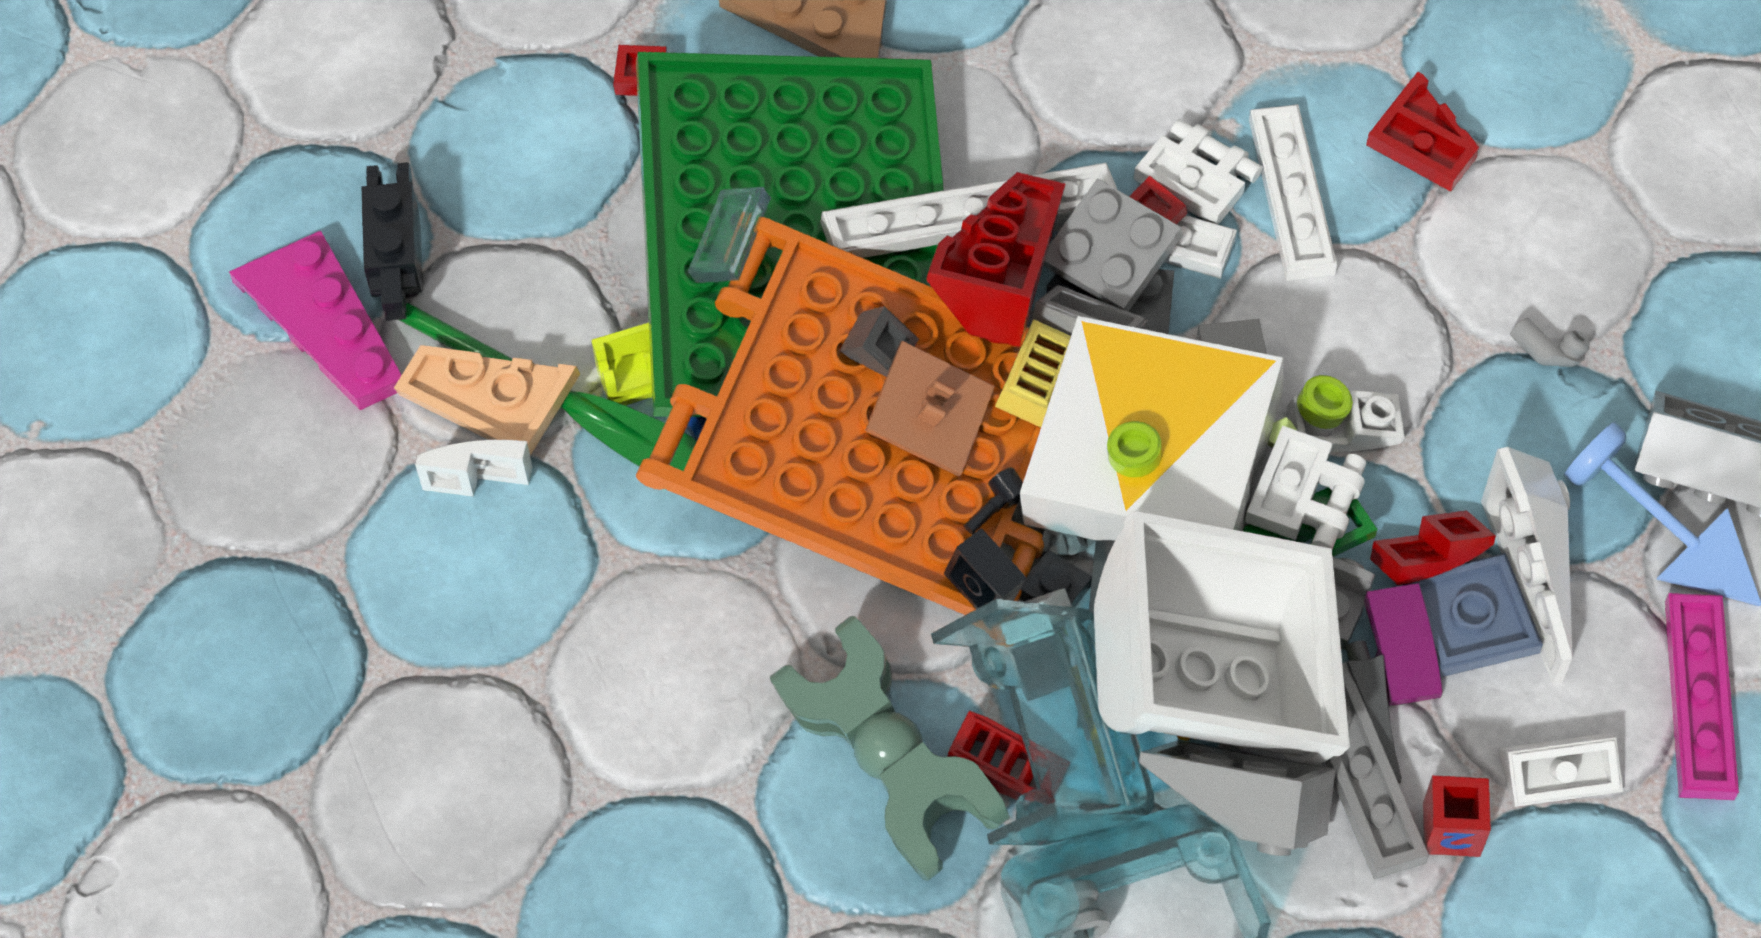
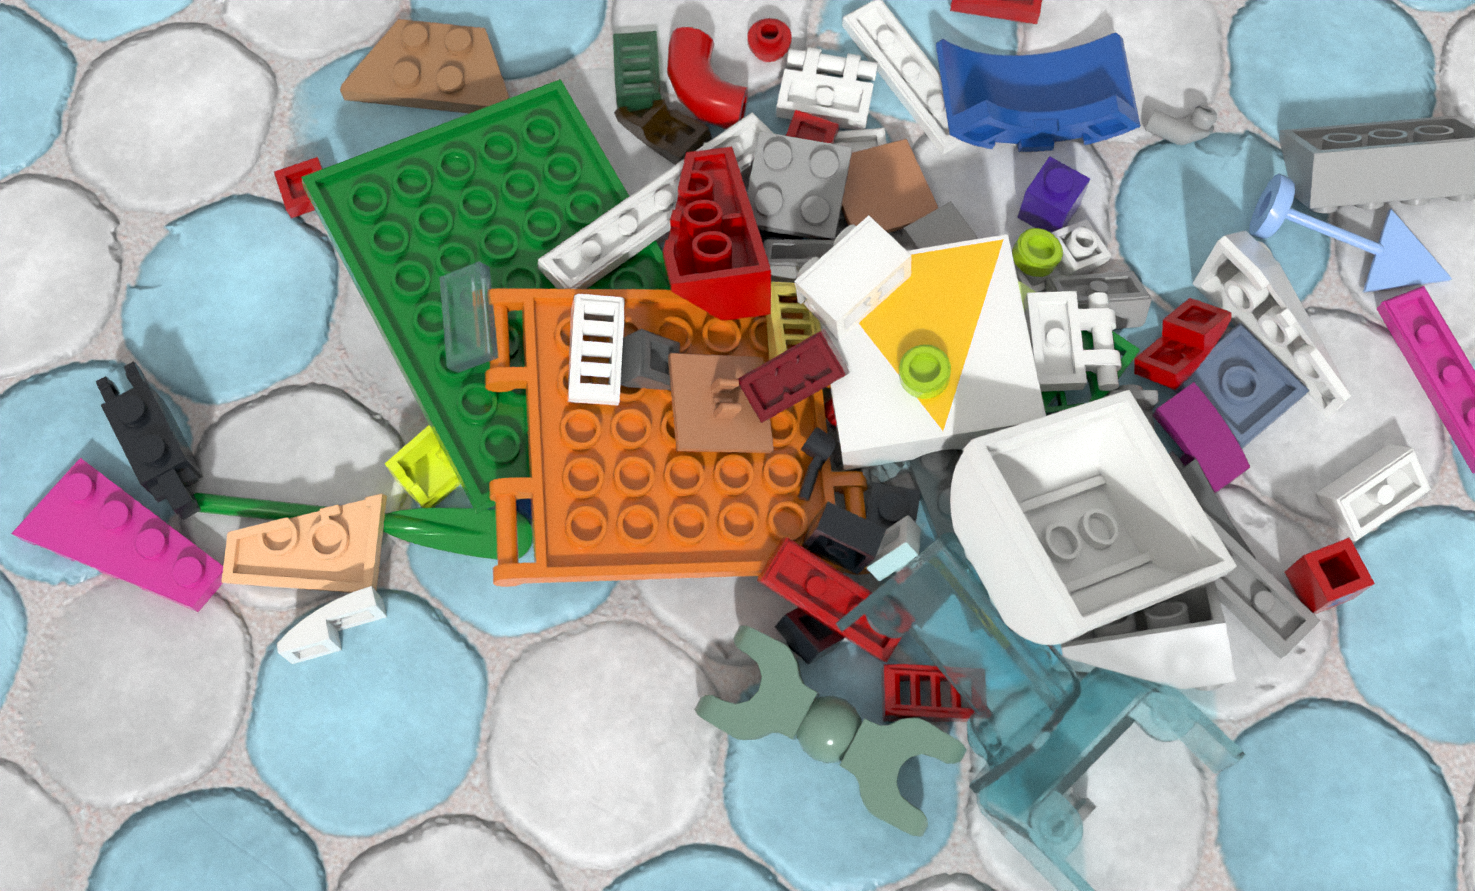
camera: 25 degrees left, 10 degrees up
none -> white slope [568,294,625,405]
none -> clear green slope [613,31,662,112]
none -> dark brown slope [614,98,712,165]
none -> red cylinder [667,27,748,130]
none -> dark red plate [738,328,850,423]
none -> red plate [747,18,792,62]
none -> red tile [756,537,912,663]
none -> black plate [774,608,845,665]
none -> white hinge [794,216,911,341]
none -> nougat piece [841,139,938,233]
none -> blue panel [936,33,1141,152]
none -> dark purple brick [1017,156,1090,233]
none -> light grey slope [1045,271,1152,329]

